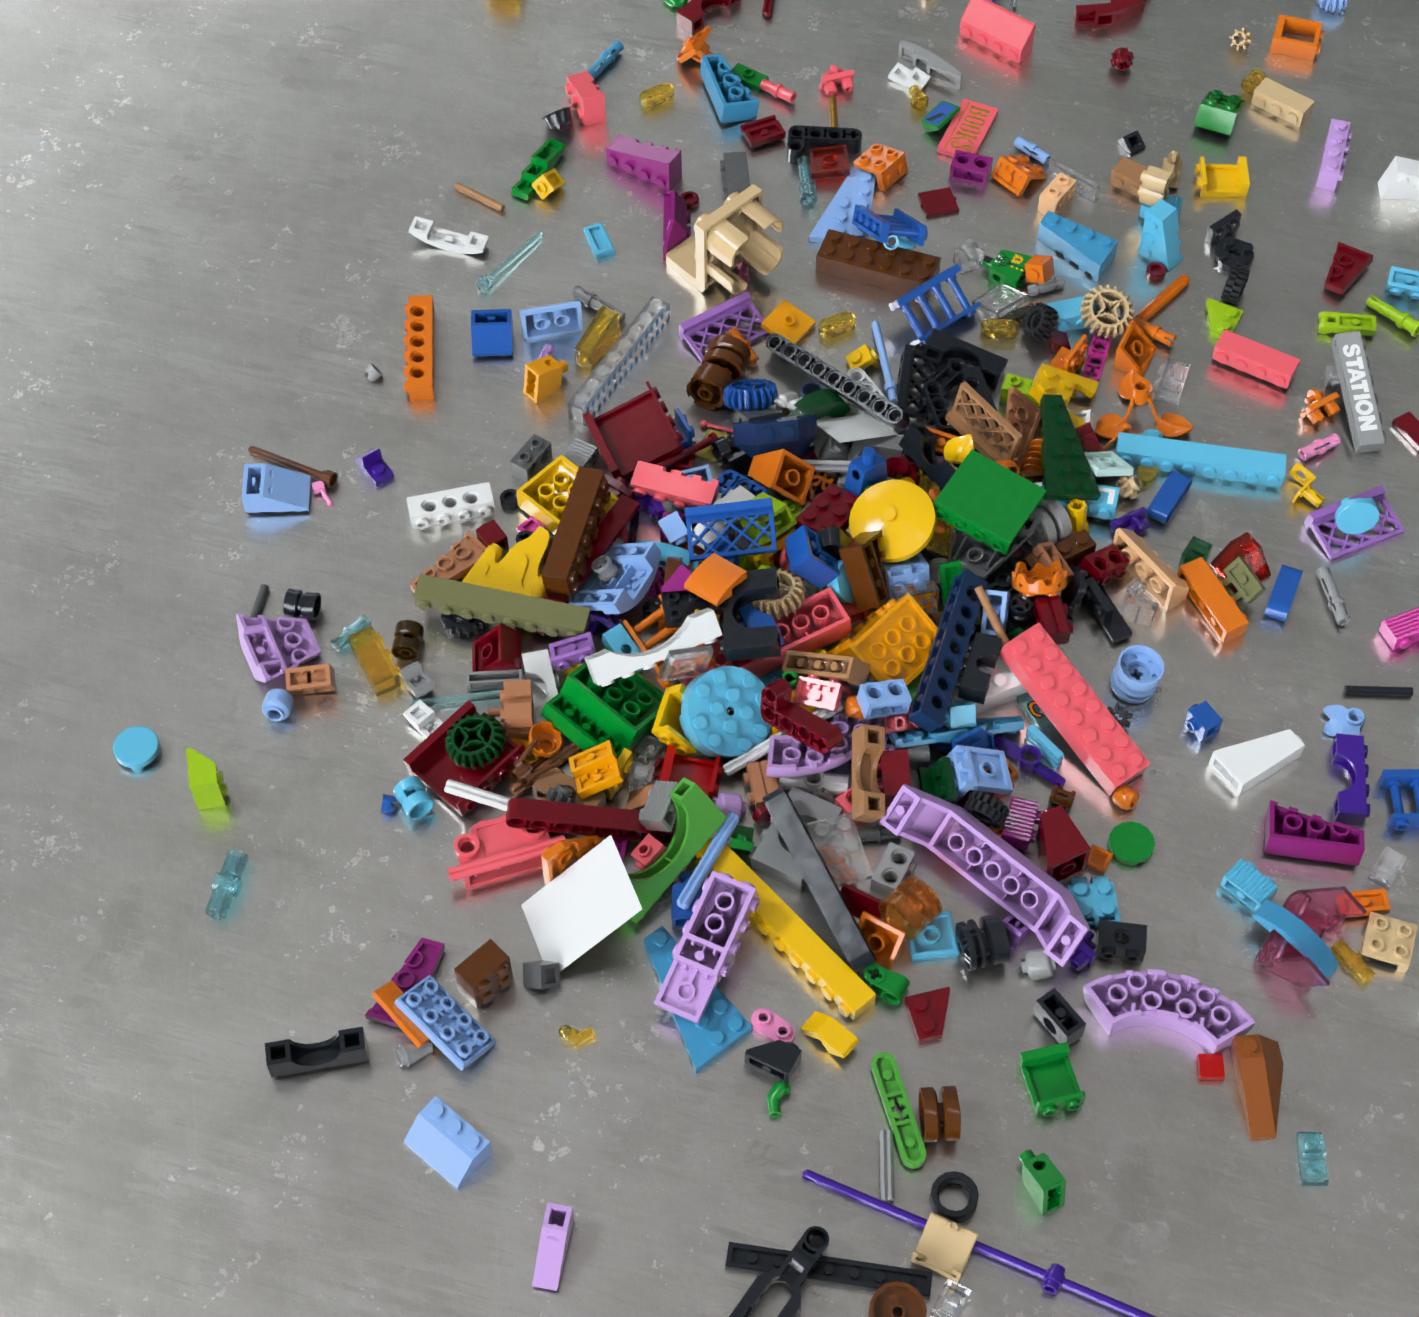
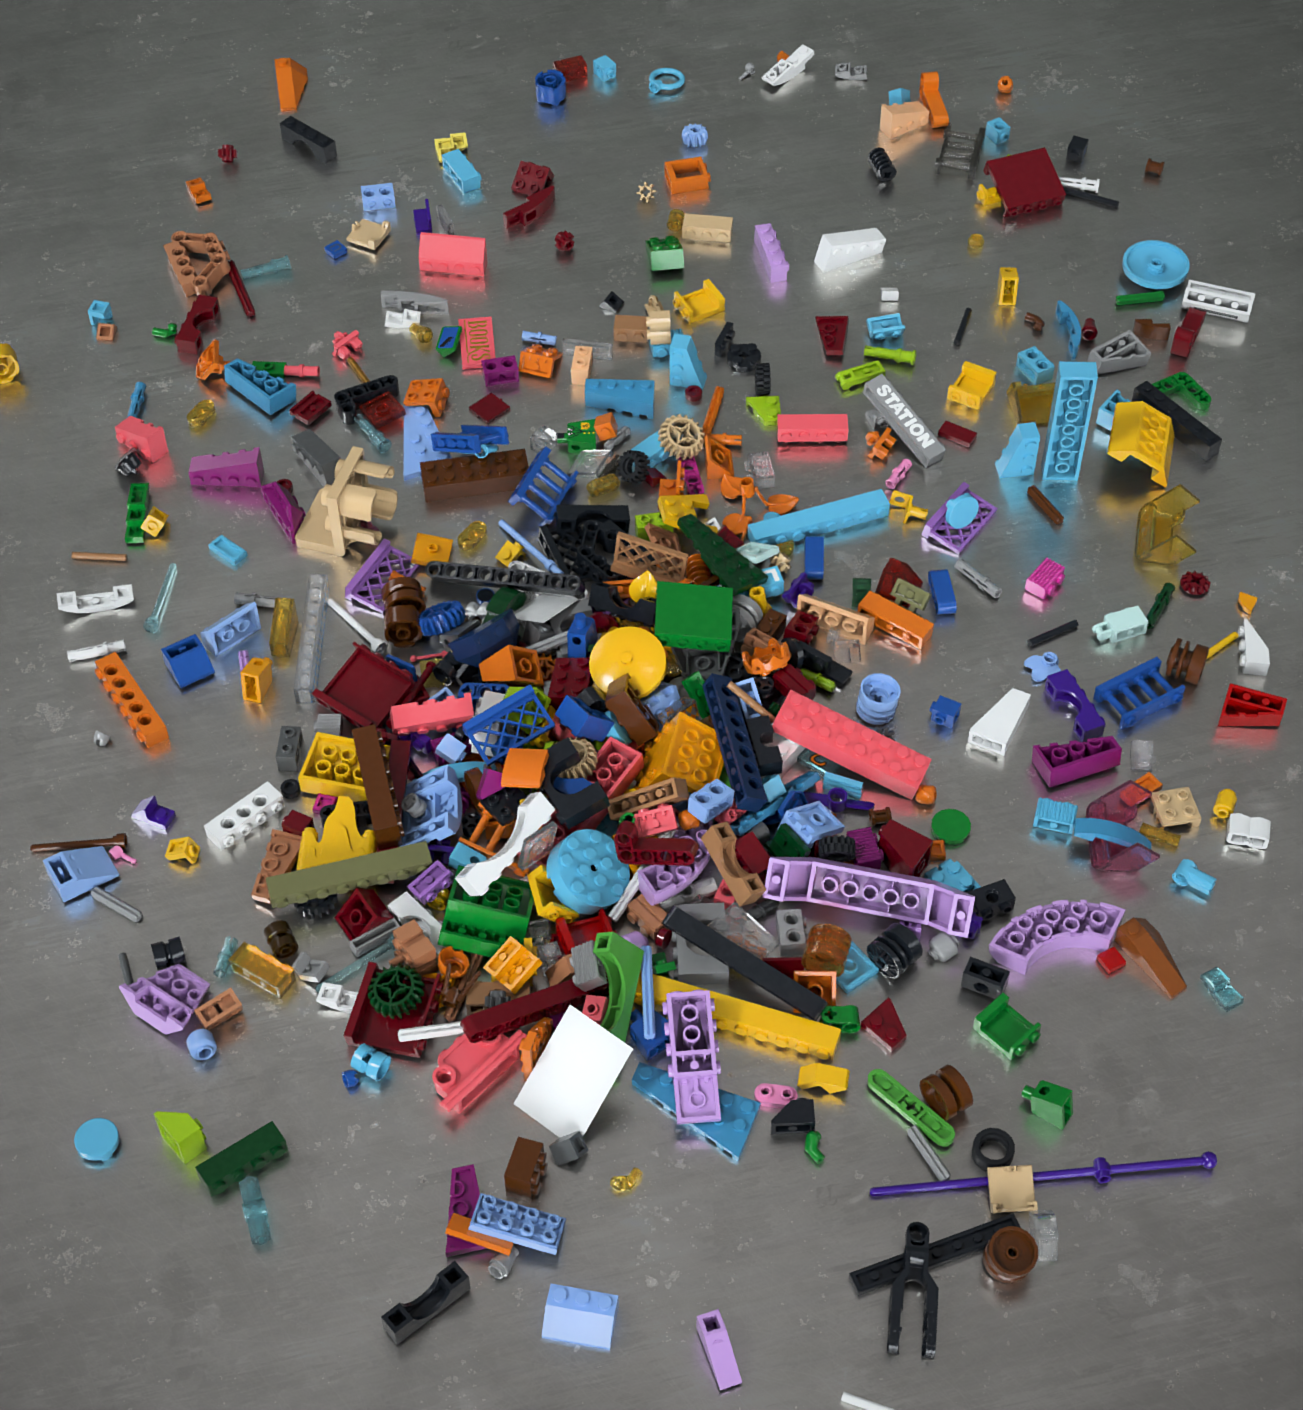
camera: 30 degrees left, 5 degrees down
none -> white pin [67,639,126,663]
none -> light grey axle [91,887,143,922]
none -> yellow bracket [165,836,200,864]
none -> dark green brick [195,1121,288,1197]
none -> white piece [327,598,388,654]
none -> lime axle [801,668,836,692]
none -> medium azure piece [1172,859,1217,895]

